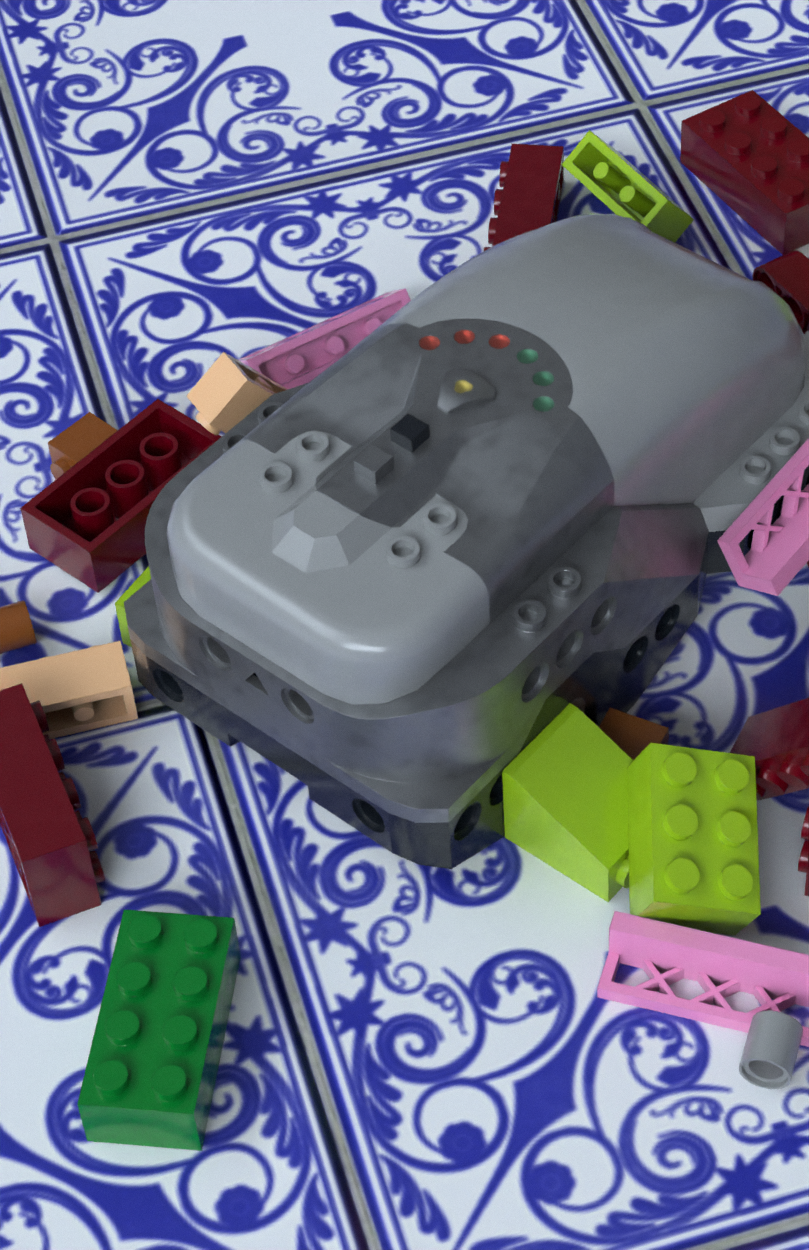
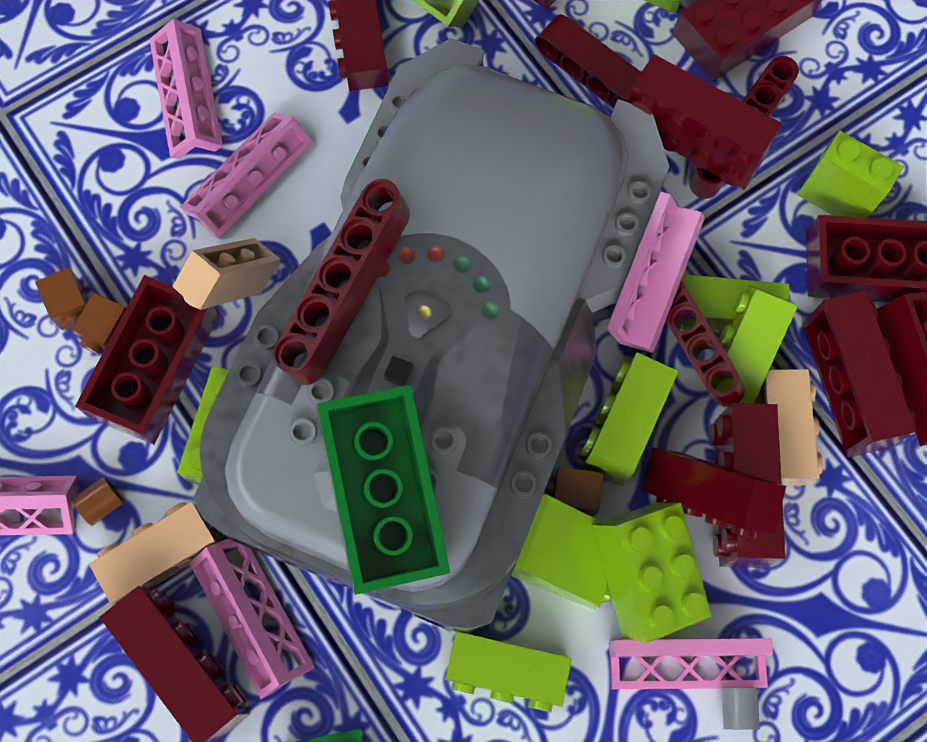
camera: 25 degrees left, 25 degrees up
none -> dark orange brick [35,267,89,330]
none -> bright pink fence [149,19,223,159]
none -> bright pink fence [190,539,315,699]
none -> dark red beam [273,179,410,385]
none -> green brick [316,385,451,595]
none -> lime brick [445,631,572,713]
none -> lime brick [580,352,679,487]

